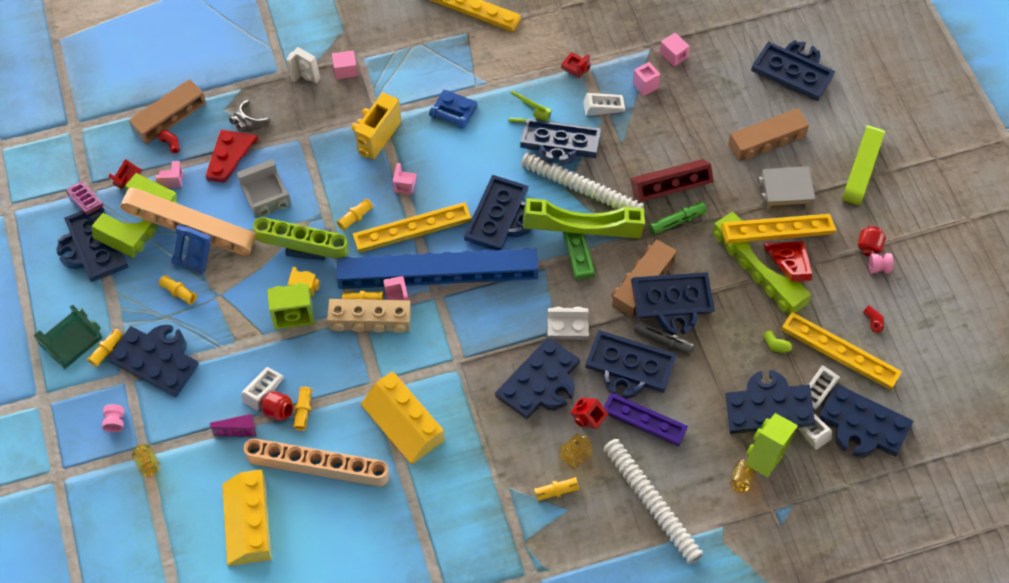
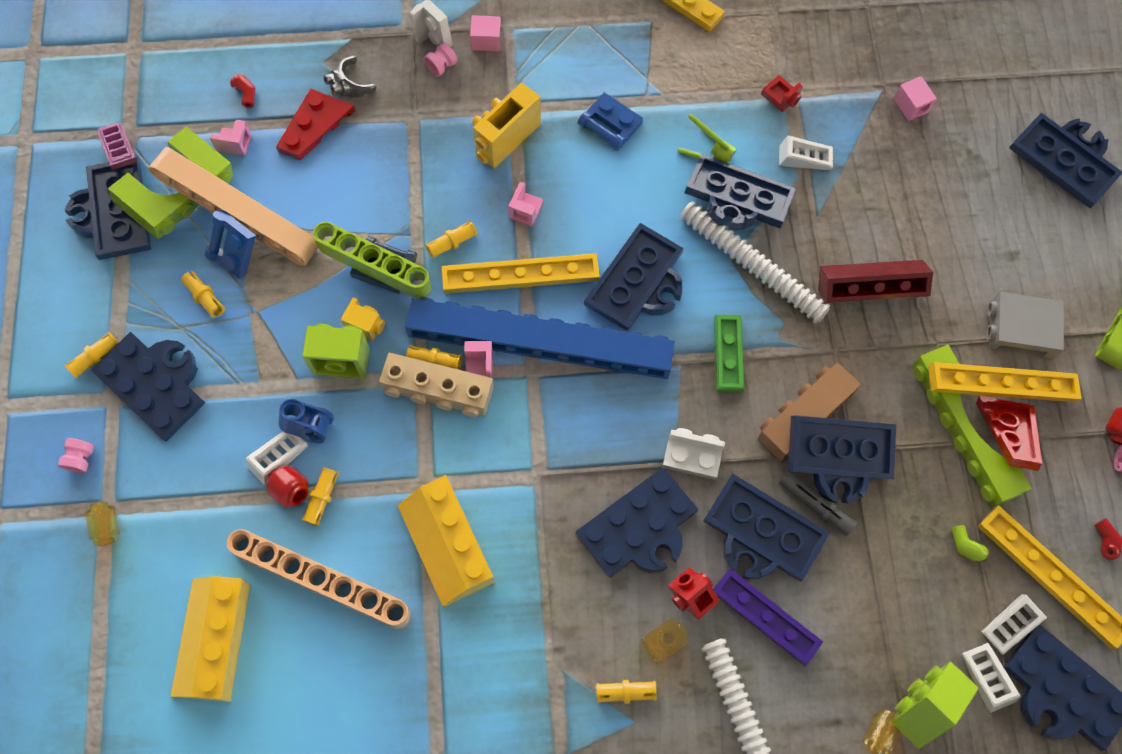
camera: 10 degrees right, 10 degrees up
clear green panel [33,305,102,370] -> none
red bracket [108,159,143,189] -> none
medium nougat brick [129,79,206,145] -> none
magenta slope [210,414,257,437] -> none
light grey panel [236,159,292,218] -> none
lime arch [523,198,645,239] -> none
bright pink panel [633,62,660,96] -> none
bright green pin [649,201,707,236] -> none
dark blue plate [726,370,815,434] -> none
medium nougat brick [728,108,809,161] -> none
none -> blue piece [278,399,334,444]
none -> bright pink wheel [423,42,458,77]

